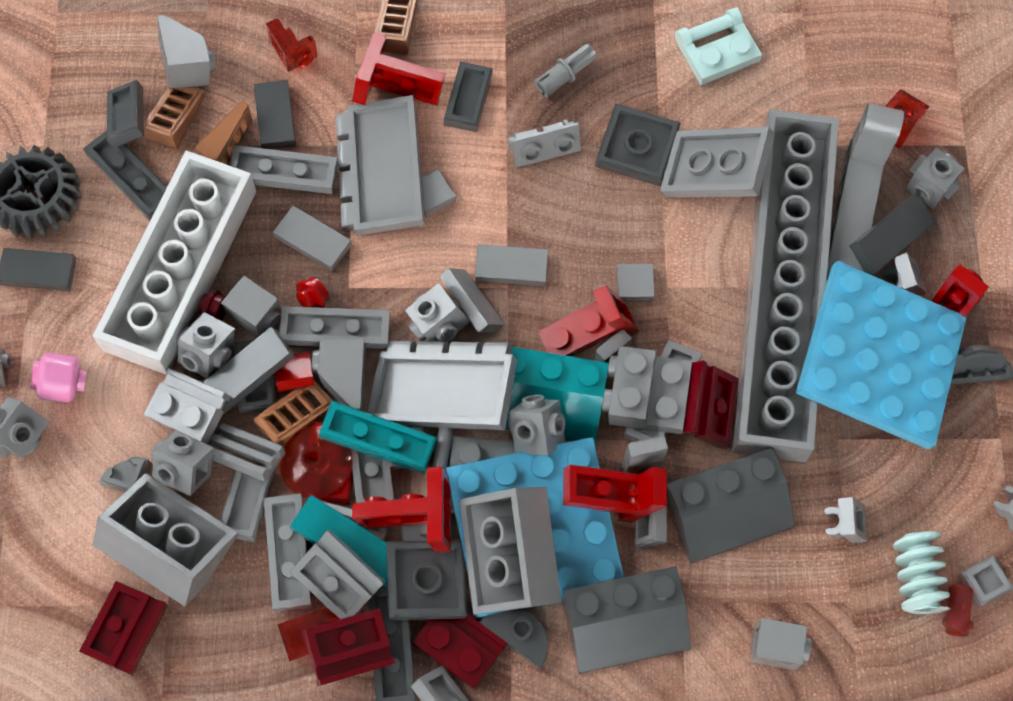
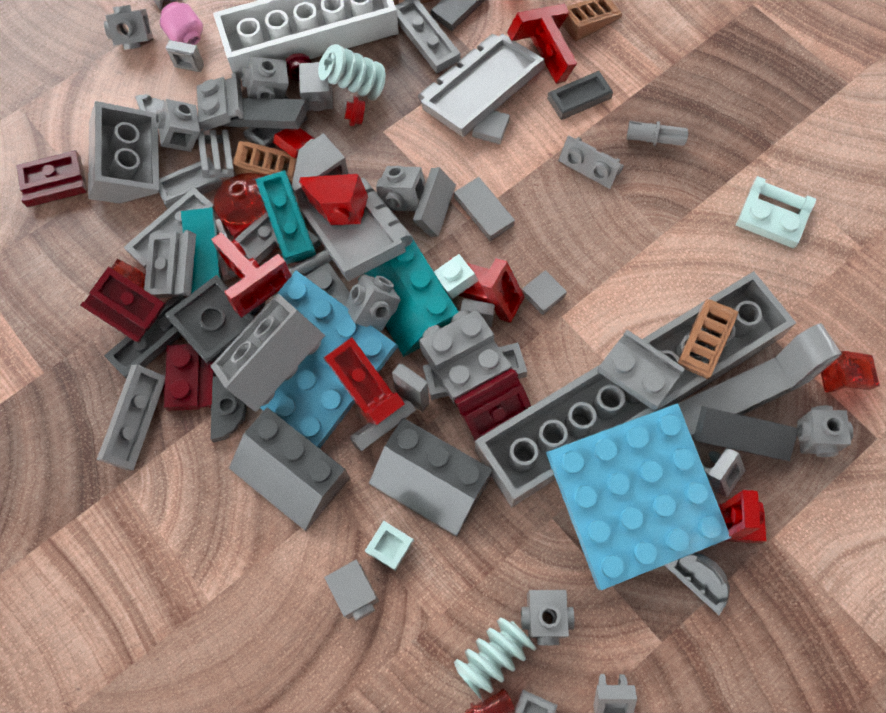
camera: 55 degrees right, 0 degrees up
light grey tile [273,206,352,272] -> none
light grey plate [279,306,391,349] -> none
dark grey tile [595,103,681,186] -> none
light grey plate [660,127,775,198] -> none
light grey tile [824,497,867,543] -> none
none -> light grey tile [166,40,204,72]
none -> red slope [299,174,368,225]
none -> light aqua piece [318,44,386,101]
none -> light aqua plate [365,521,414,571]
none -> light aqua plate [434,254,479,299]
none -> light grey brick [521,590,574,646]
none -> light grey plate [597,330,685,411]
none -> nougat slope [677,299,739,379]

